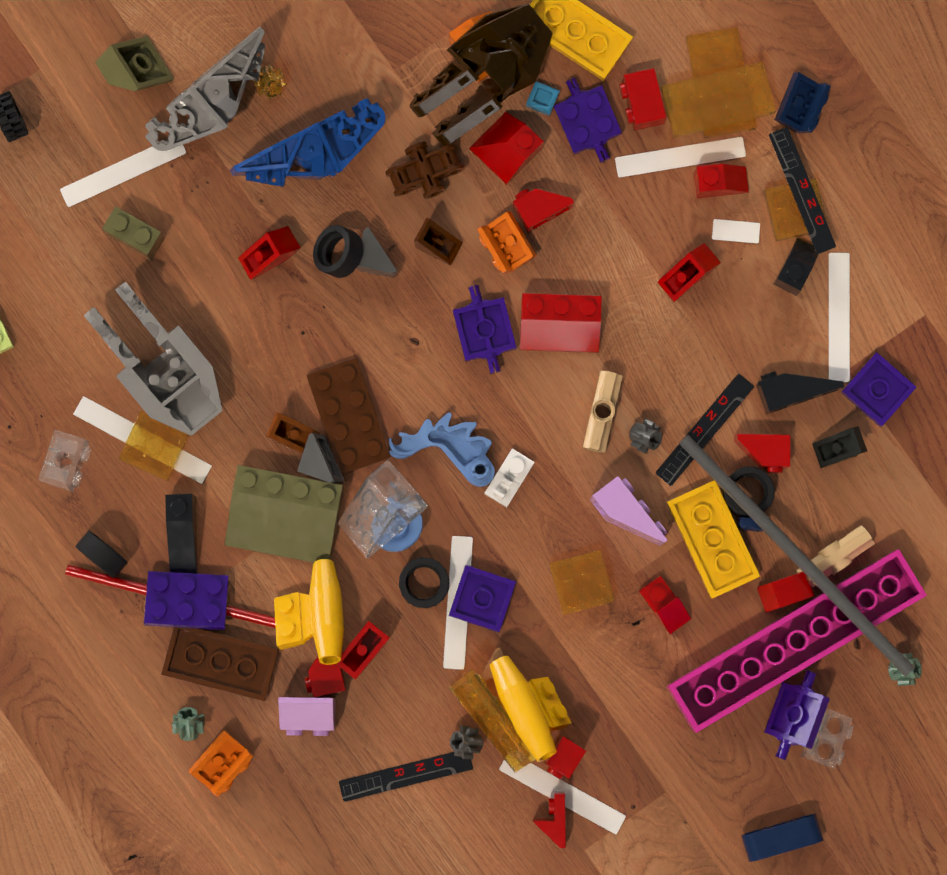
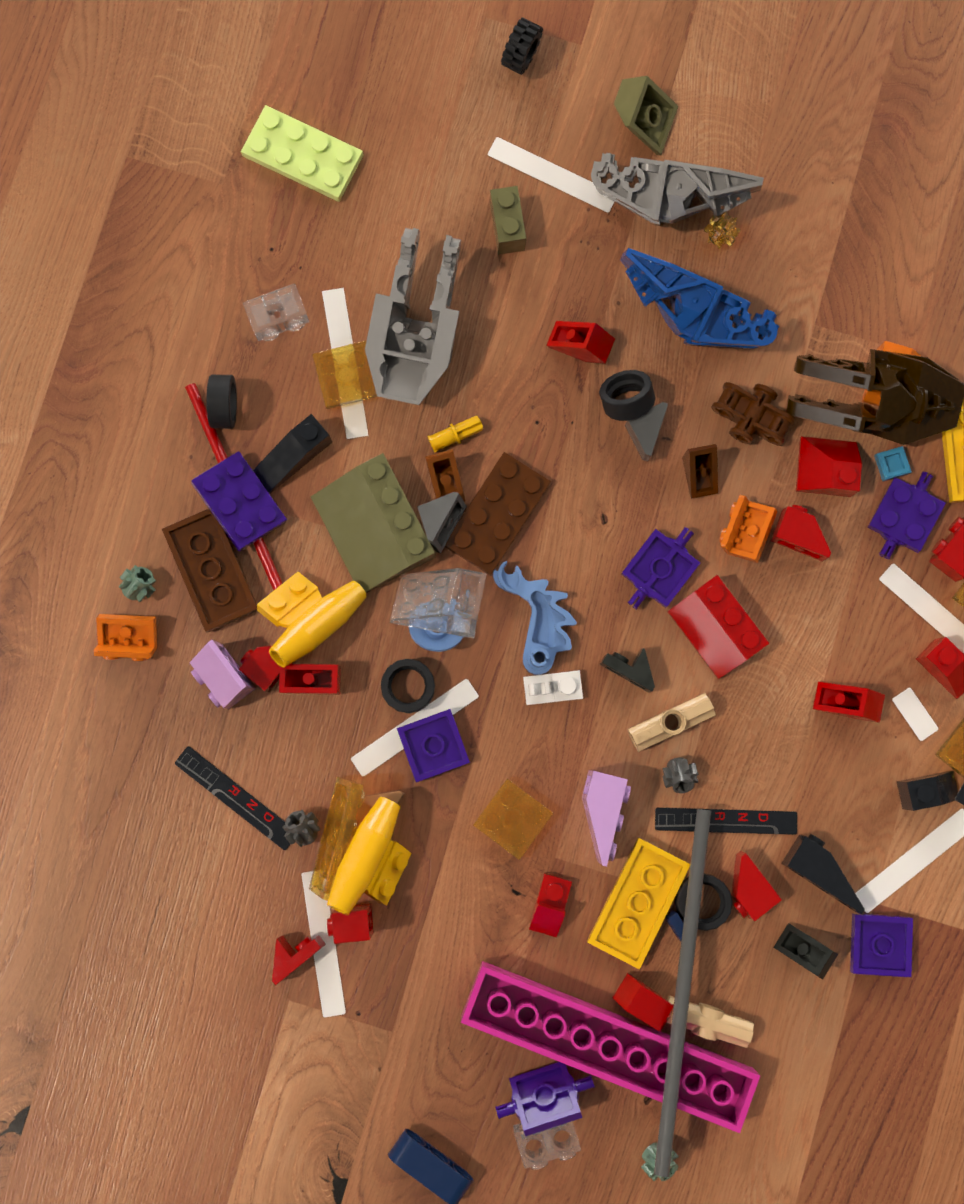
camera: 50 degrees right, 0 degrees up
none -> yellow axle [427,416,483,453]
none -> pearl dark grey slope [600,648,655,693]

